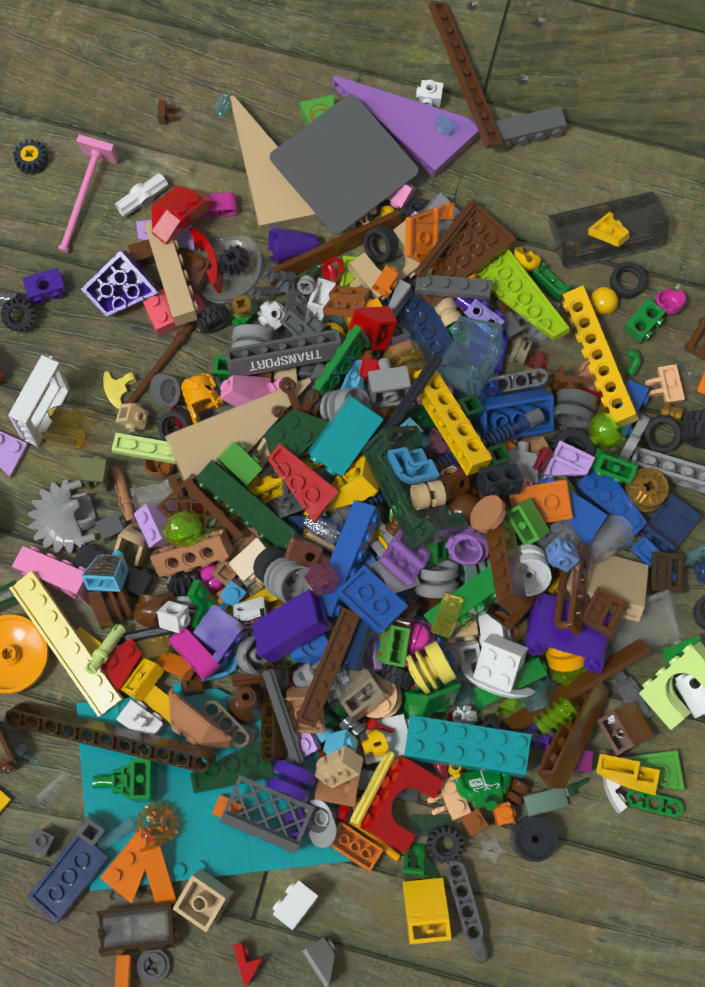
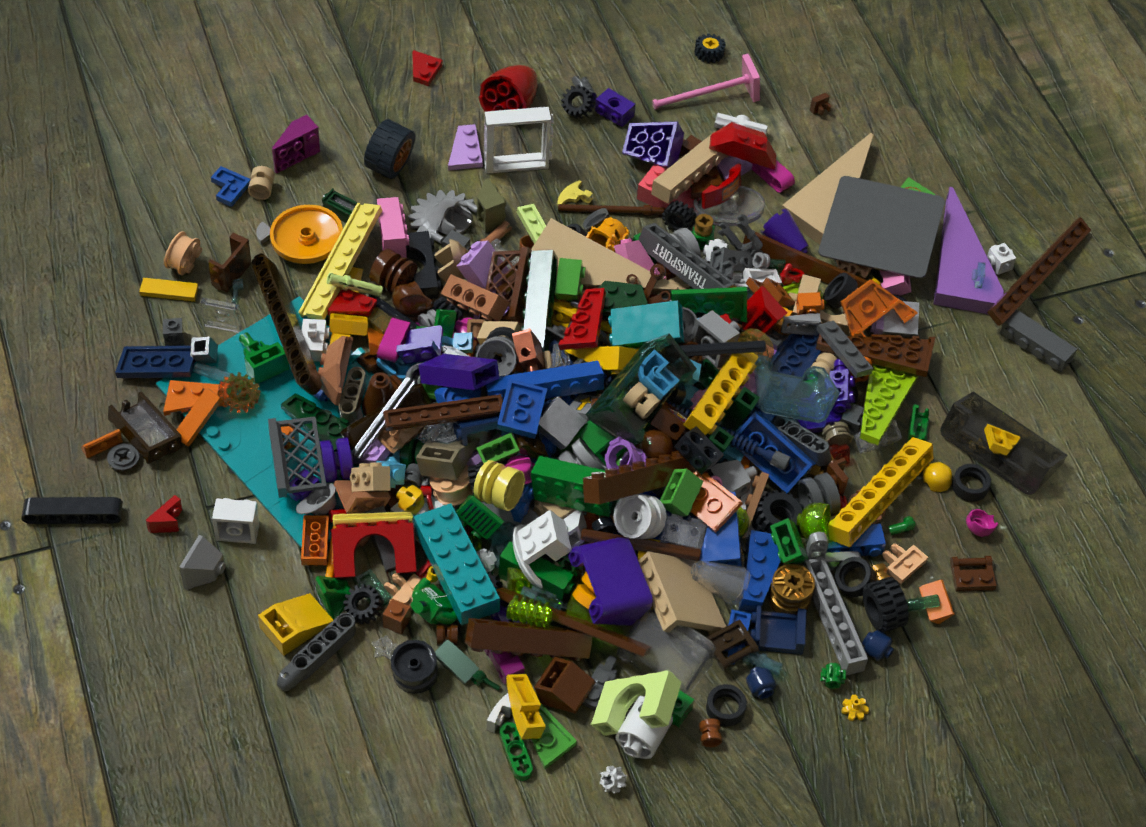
camera: 55 degrees right, 20 degrees down
clear yellow piece [41,405,86,451] -> none
torso [81,550,128,592] -> none
tan brick [115,403,149,432] -> none
white brick [157,601,190,633] -> none
clear neon green cylinder [161,510,202,547] -> none
tan brick [173,869,234,933] -> none
clear light blue plate [214,92,231,118] -> none
black gear [218,244,251,277] -> none
clear pink brick [305,562,340,596] -> none
medium lavender slope [379,528,431,586] -> none
reddish brown axle [415,200,478,277] -> none
clear yellow slope [430,591,465,639] -> none
nougat tile [470,495,506,533] -> none
clear blue plate [481,379,503,398] -> none
orange brick [492,802,516,827] -> none
yellow hair [514,247,541,271] -> none
dark red pin [532,447,553,473] -> none
lavender wing [543,441,595,476] -> none
medium blue brick [545,537,580,572] -> none
reddish brown piece [554,542,591,635] -> none
reddish brown plate [582,587,629,640] -> none
green brick [622,298,666,344] -> none

